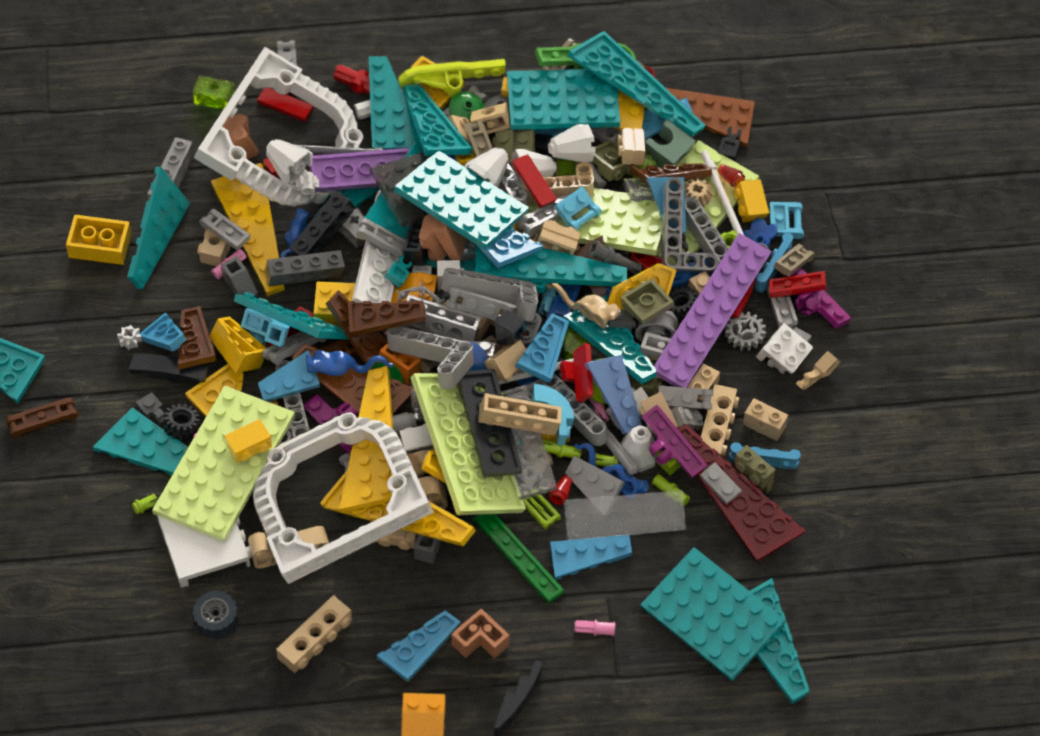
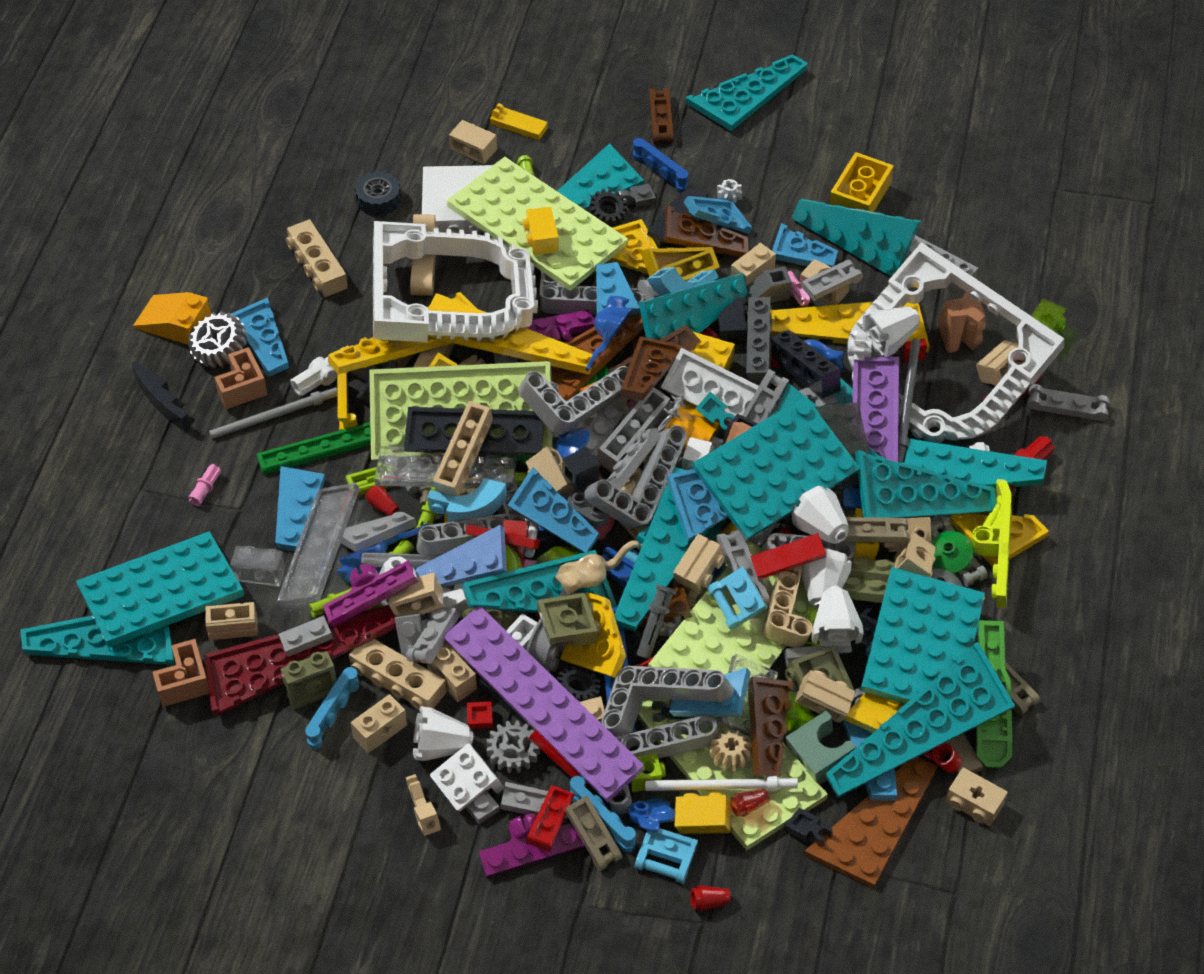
camera: 110 degrees right, 5 degrees down
none -> nougat brick [153,639,210,707]
none -> light grey gear [188,311,248,369]
none -> tan brick [206,602,258,640]
none -> light grey bar [209,387,338,439]
none -> clear brick [230,546,285,586]
none -> white piece [290,357,338,396]
none -> yellow hinge [338,373,357,430]
none -> white cone [413,706,473,761]
none -> tan brick [449,120,497,164]
none -> red plate [467,702,493,729]
none -> yellow hinge [490,103,548,141]
none -> blue plate [633,138,689,193]
none -> red cone [690,885,730,912]
none -> black slope [717,297,748,344]
none -> tan brick [730,243,776,286]
none -> dark azure wing [772,223,838,267]
none -> tan brick [946,768,1008,826]
none -> tan brick [976,340,1025,386]

